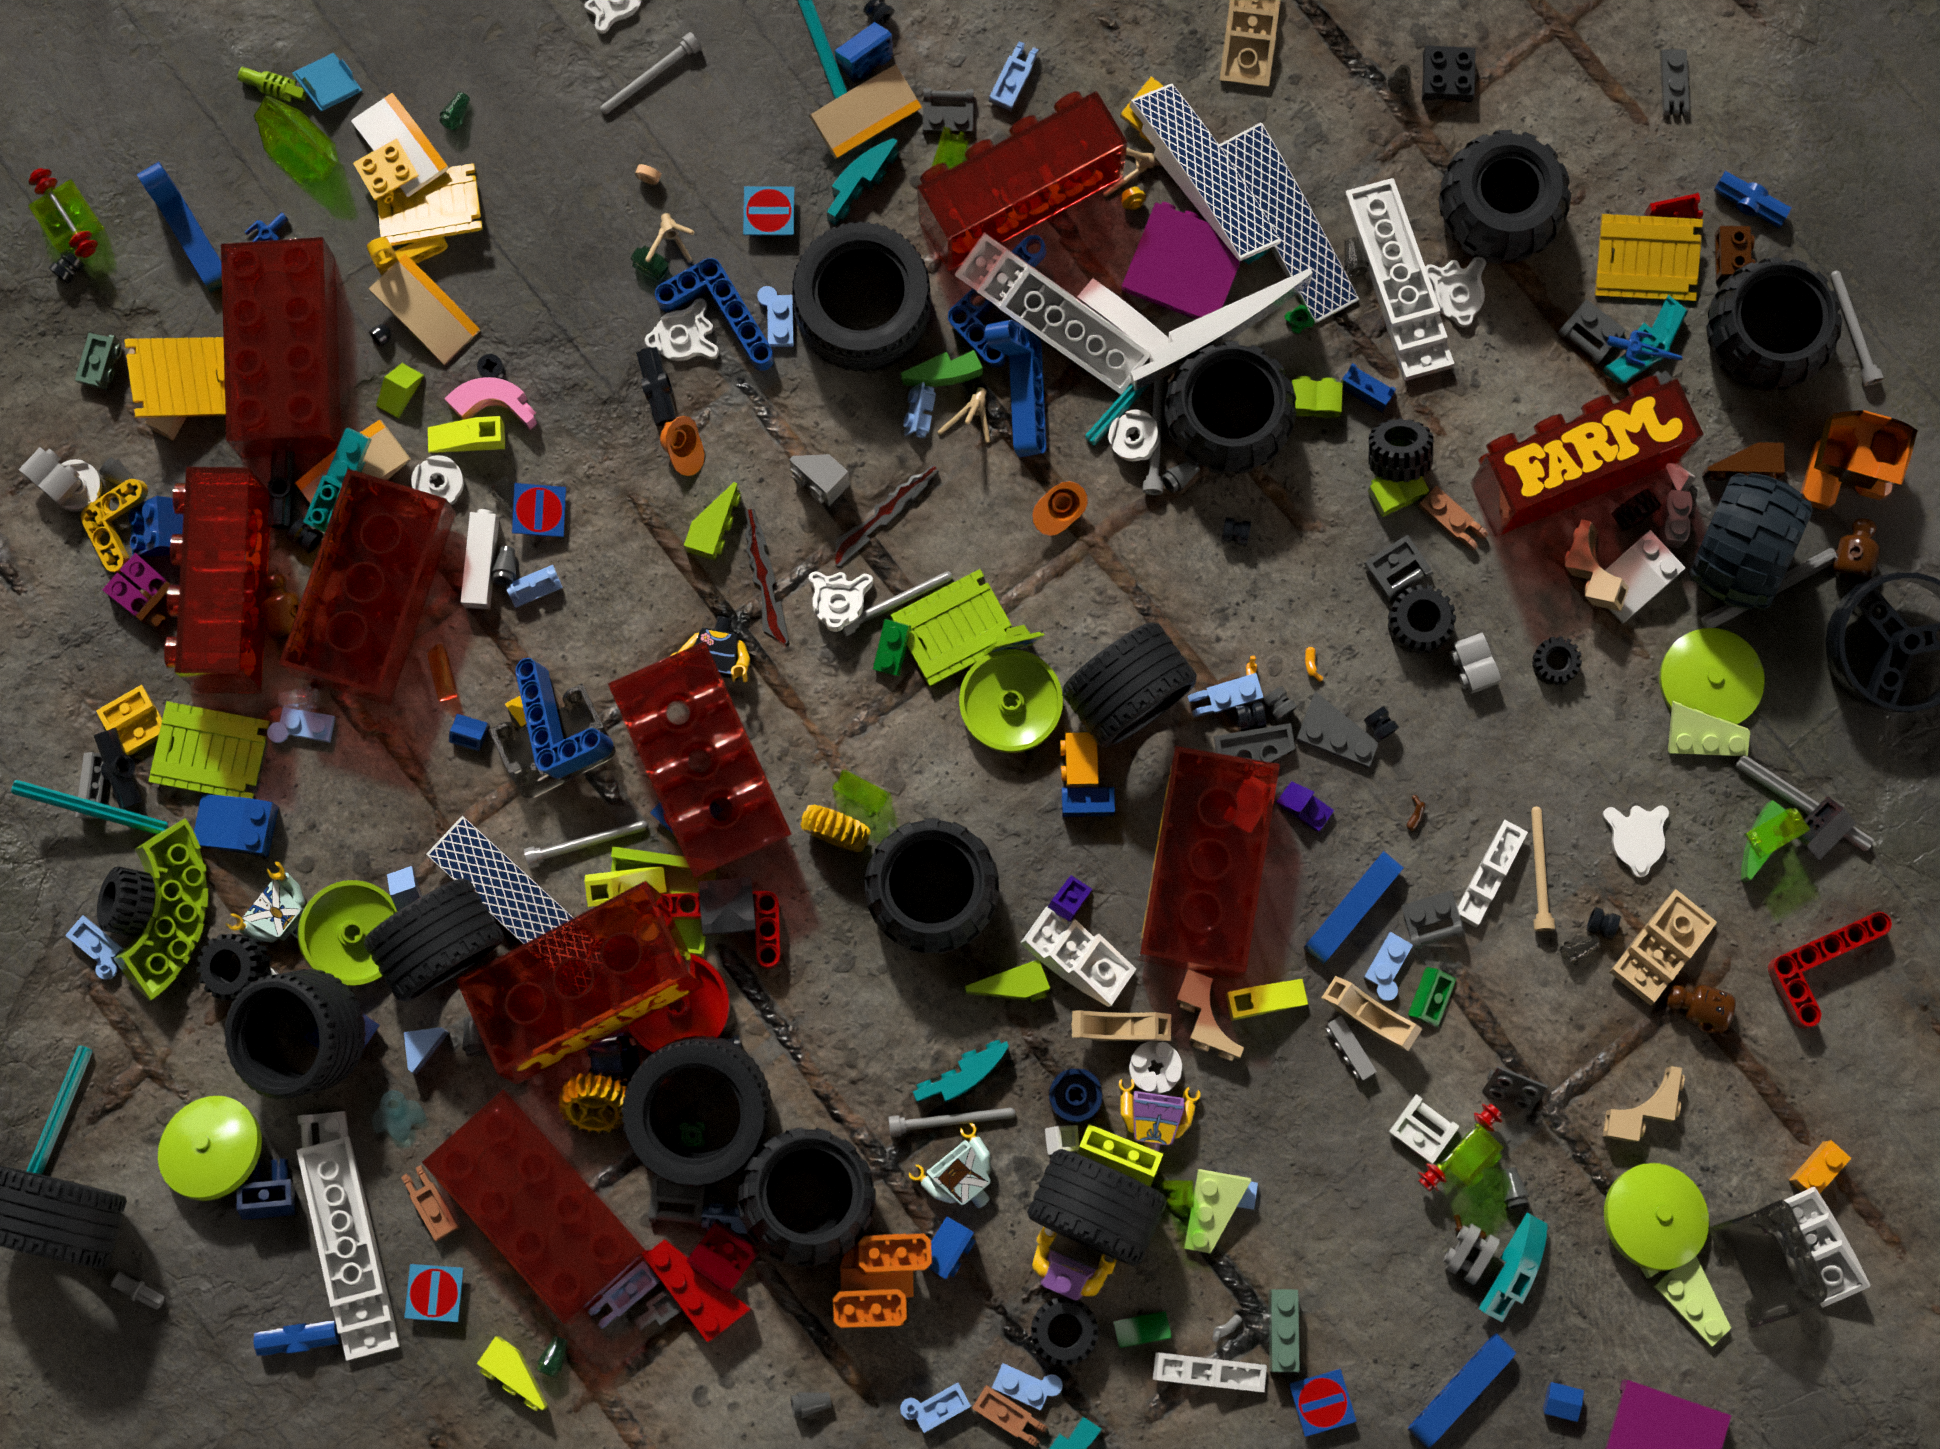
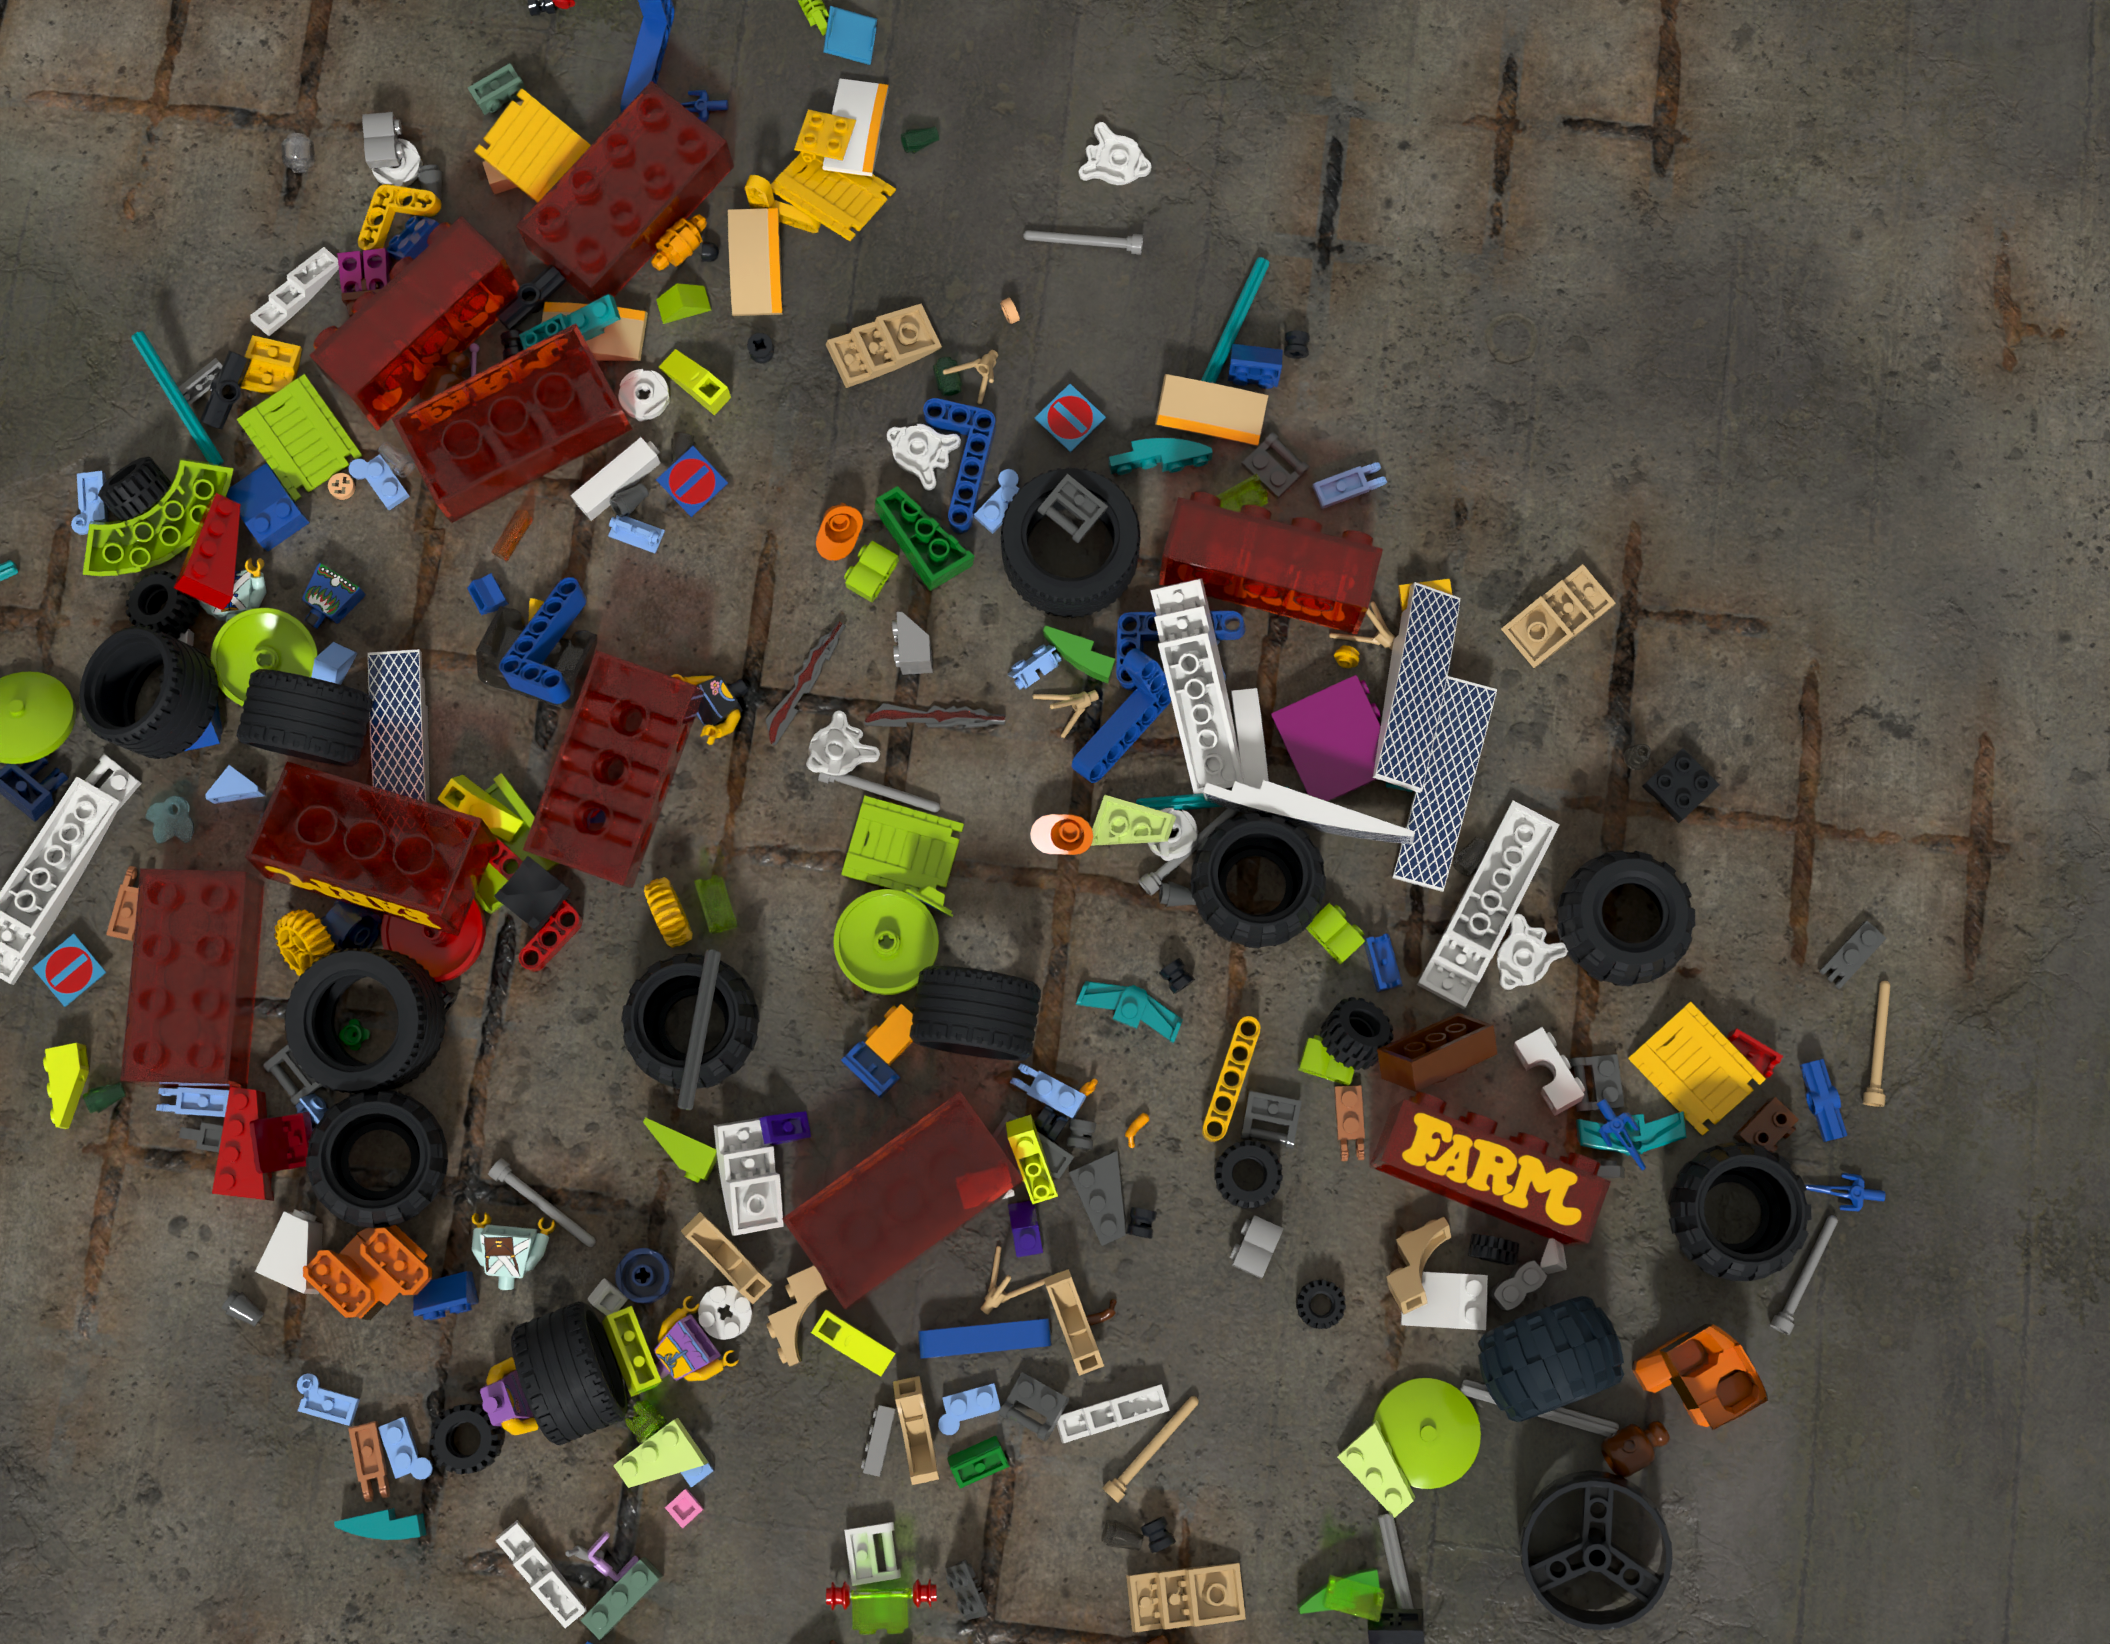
camera: 45 degrees right, 0 degrees up
clear neon green wedge [254,96,339,184] -> none
bright pink arch [444,377,537,430] -> none
light grey piece [524,821,648,869] -> none
black piece [636,347,677,426] -> none
lime slope [684,482,742,560] -> none
green plate [873,619,911,676] -> none
teal slope [913,1039,1009,1103] -> none
green slope [1113,1311,1172,1348] -> none
green plate [1285,305,1315,334] -> none
white tile [1602,806,1669,878] -> none
reddish brown slope [1702,442,1785,481] -> none
none -> red wedge [174,493,241,611]
none -> white slope [250,247,339,336]
none -> white slope [255,1209,323,1294]
none -> torso [302,563,366,629]
none -> light nougat tile [328,473,355,500]
none -> lavender hinge [468,343,479,395]
none -> lavender piece [587,1531,639,1581]
none -> light orange piece [651,214,707,271]
none -> bright pink tile [665,1488,704,1528]
none -> dark grey axle [678,949,721,1110]
none -> tan slope [826,304,942,388]
none -> lime brick [844,541,899,603]
none -> green wedge [874,486,975,591]
none -> tan plant [980,1246,1045,1315]
none -> neon yellow slope [1006,1115,1058,1204]
none -> dark grey plate [1037,474,1108,543]
none -> tan arch [1044,1269,1104,1376]
none -> teal plate [1076,981,1183,1044]
none -> yellowish green wing [1091,795,1176,846]
none -> yellow beam [1202,1016,1261,1142]
none -> reddish brown brick [1377,1013,1497,1092]
none -> white arch [1513,1027,1585,1116]
none -> blue piece [1805,1173,1885,1212]
none -> tan piece [1863,981,1890,1107]

